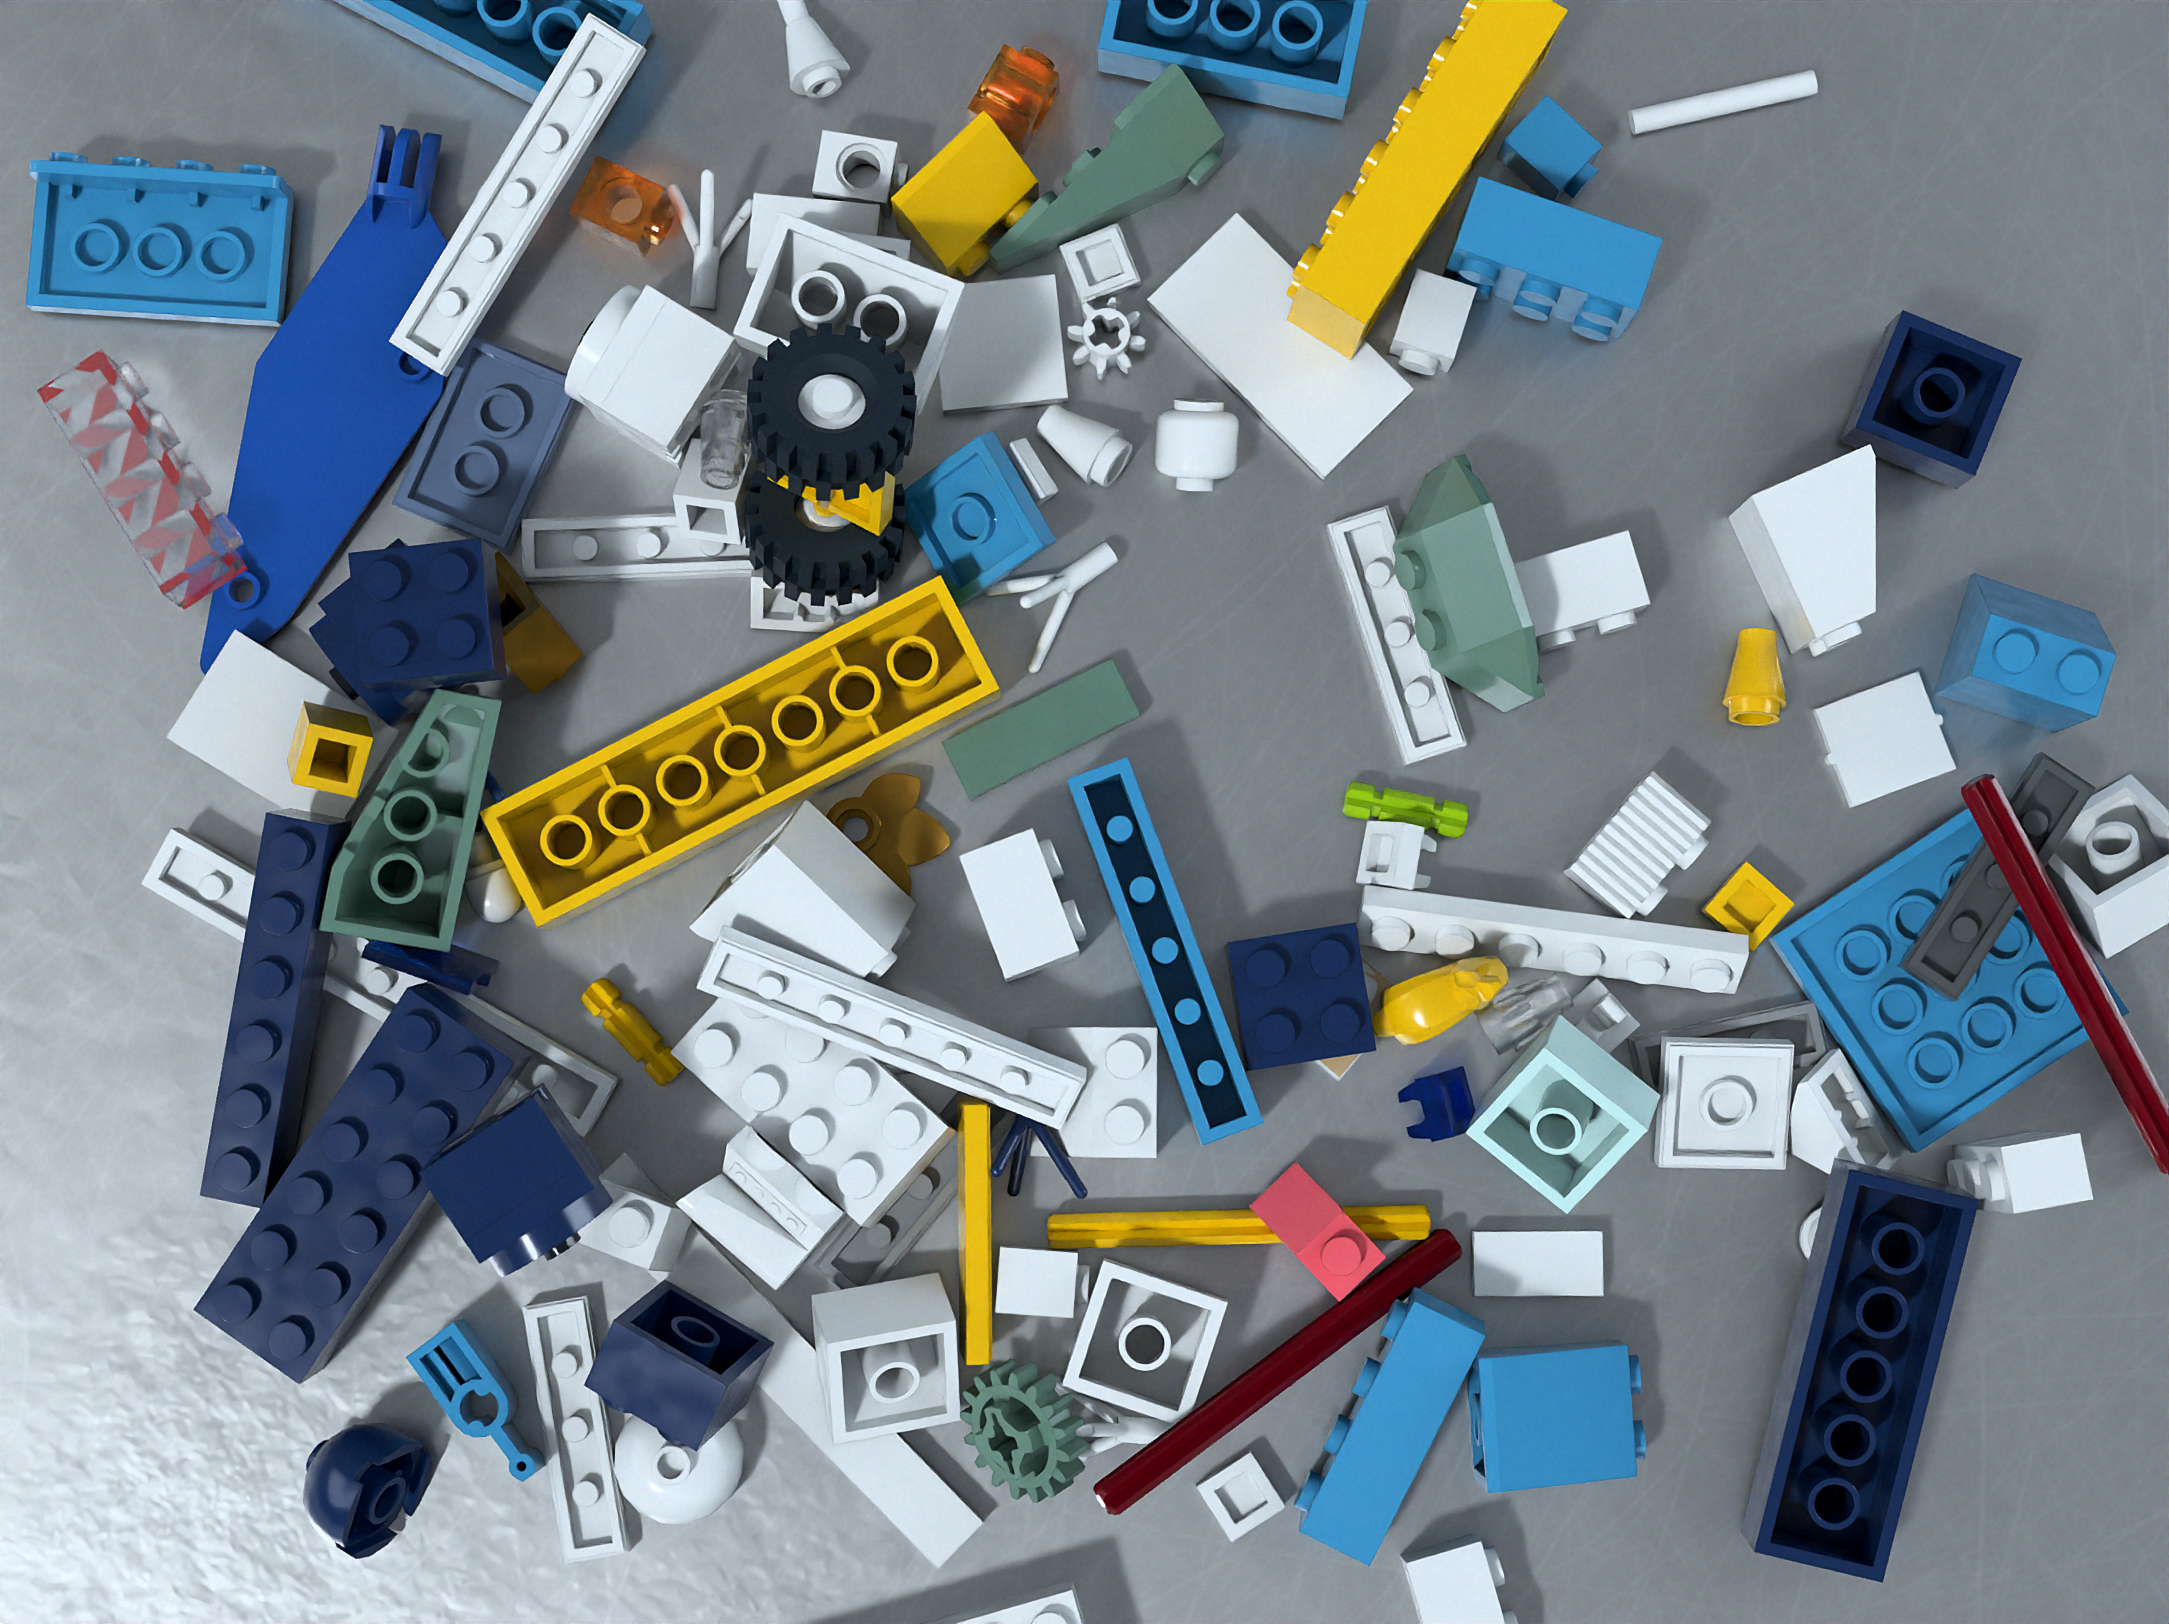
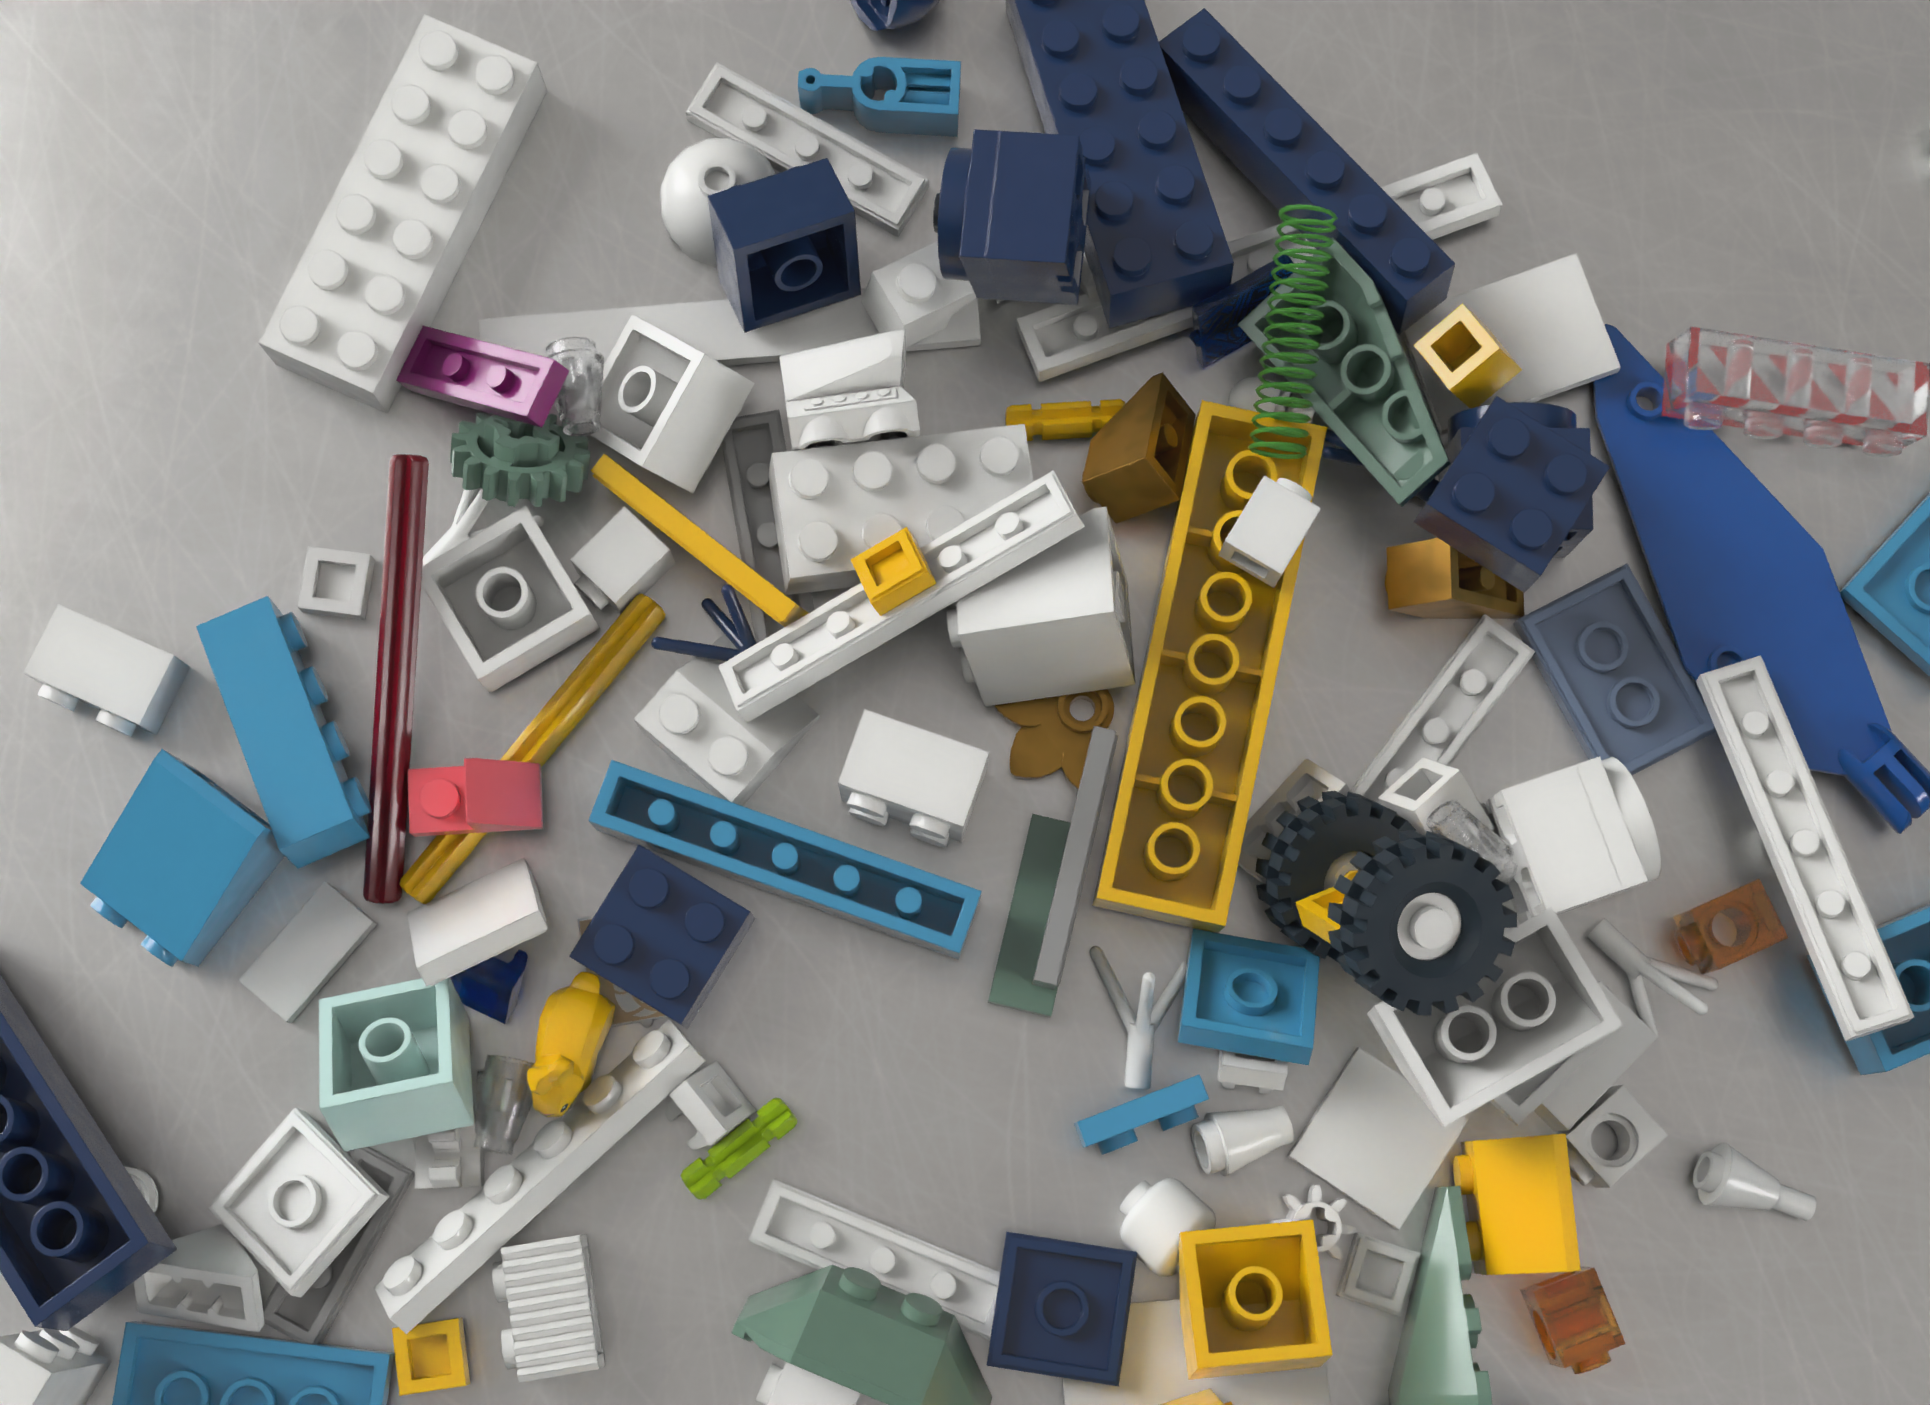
camera: 125 degrees right, 5 degrees down
none -> magenta plate [396,326,569,428]
none -> white tile [407,858,548,987]
none -> clear cone [546,337,604,436]
none -> yellow tile [851,527,937,616]
none -> dark blue tile [986,1231,1137,1386]
none -> light grey tile [1032,726,1119,990]
none -> dark azure plate [1074,1074,1209,1155]
none -> pearl gold slope [1082,372,1196,524]
none -> yellow slope [1179,1220,1332,1380]
none -> white brick [1218,475,1321,588]
none -> bright green piece [1248,204,1338,459]

